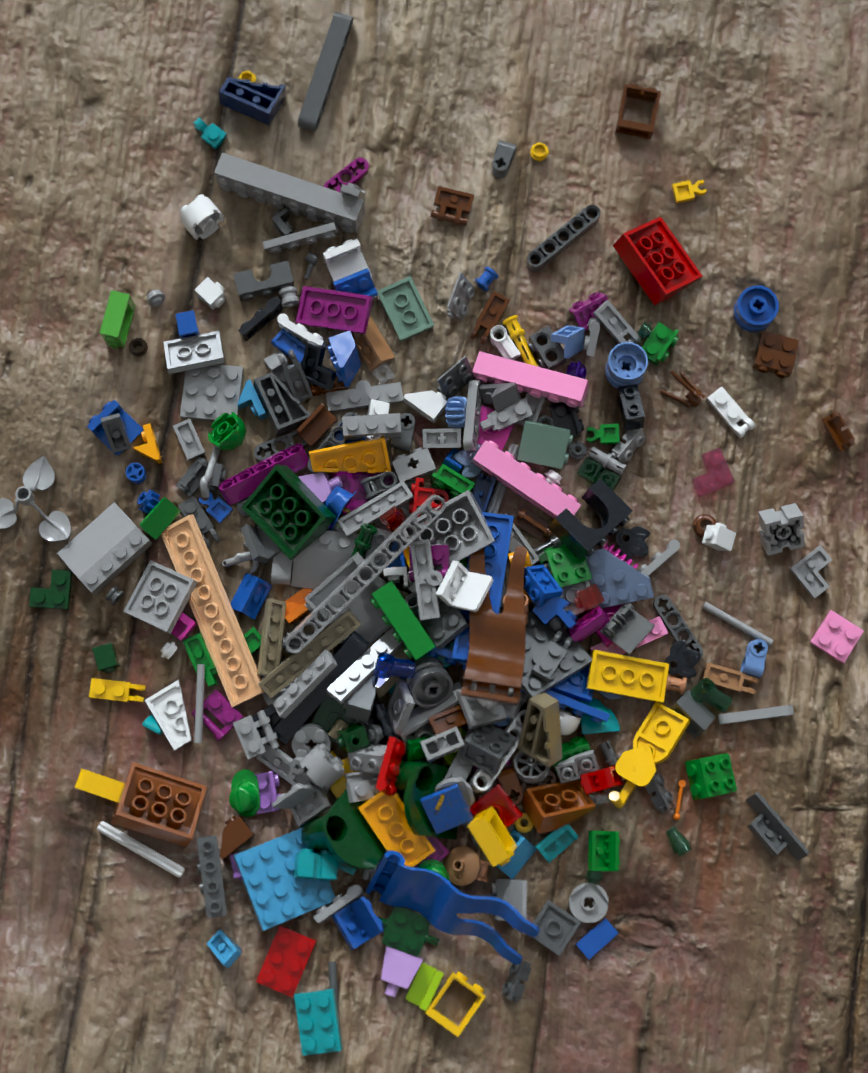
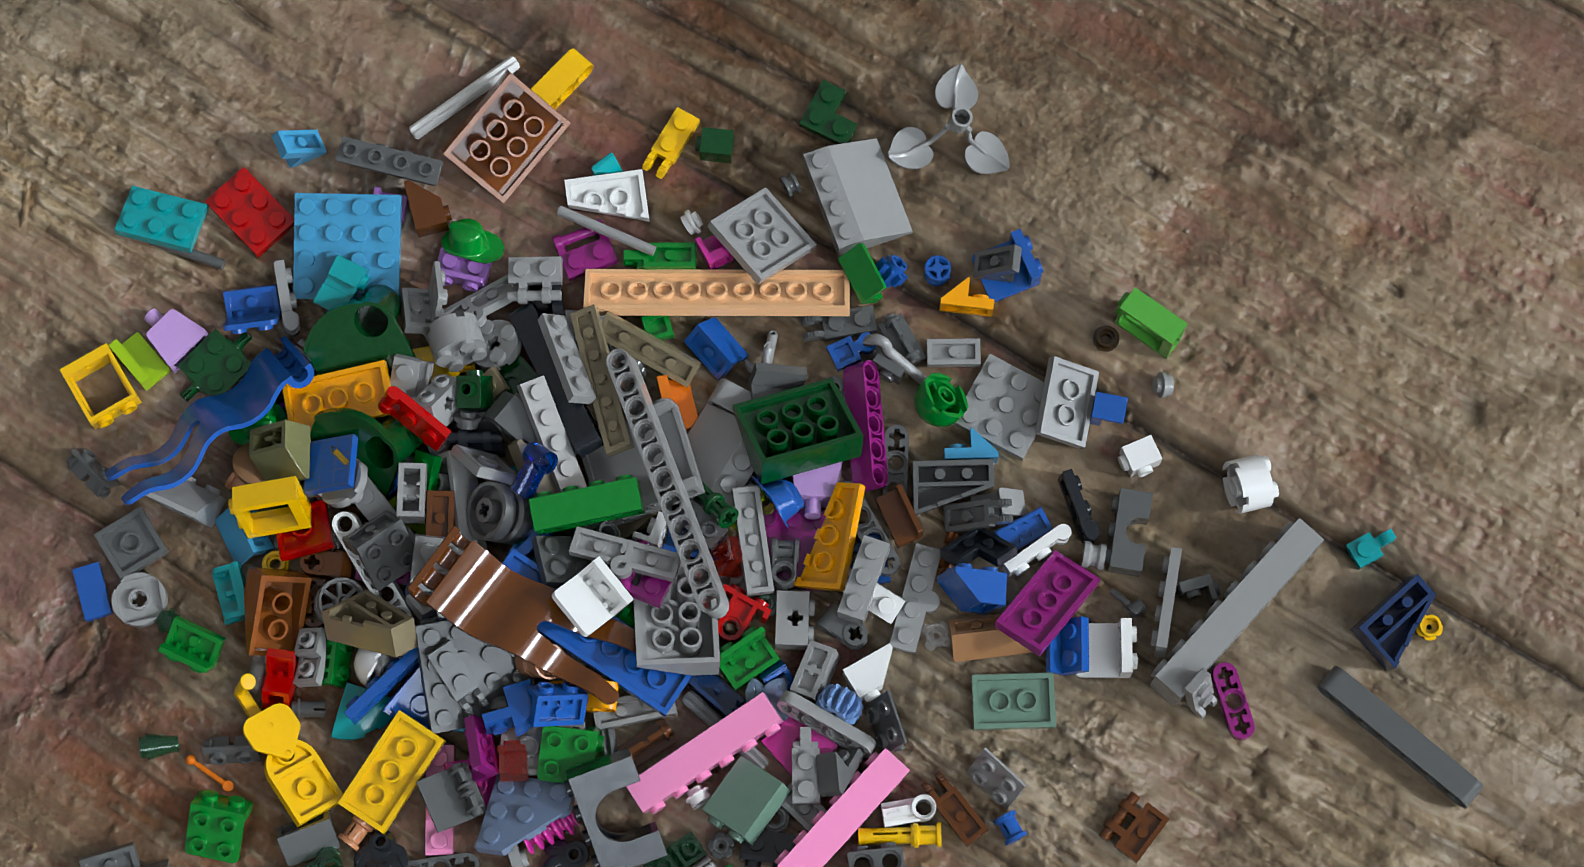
camera: 115 degrees right, 5 degrees down
none -> olive slope [249,420,311,481]

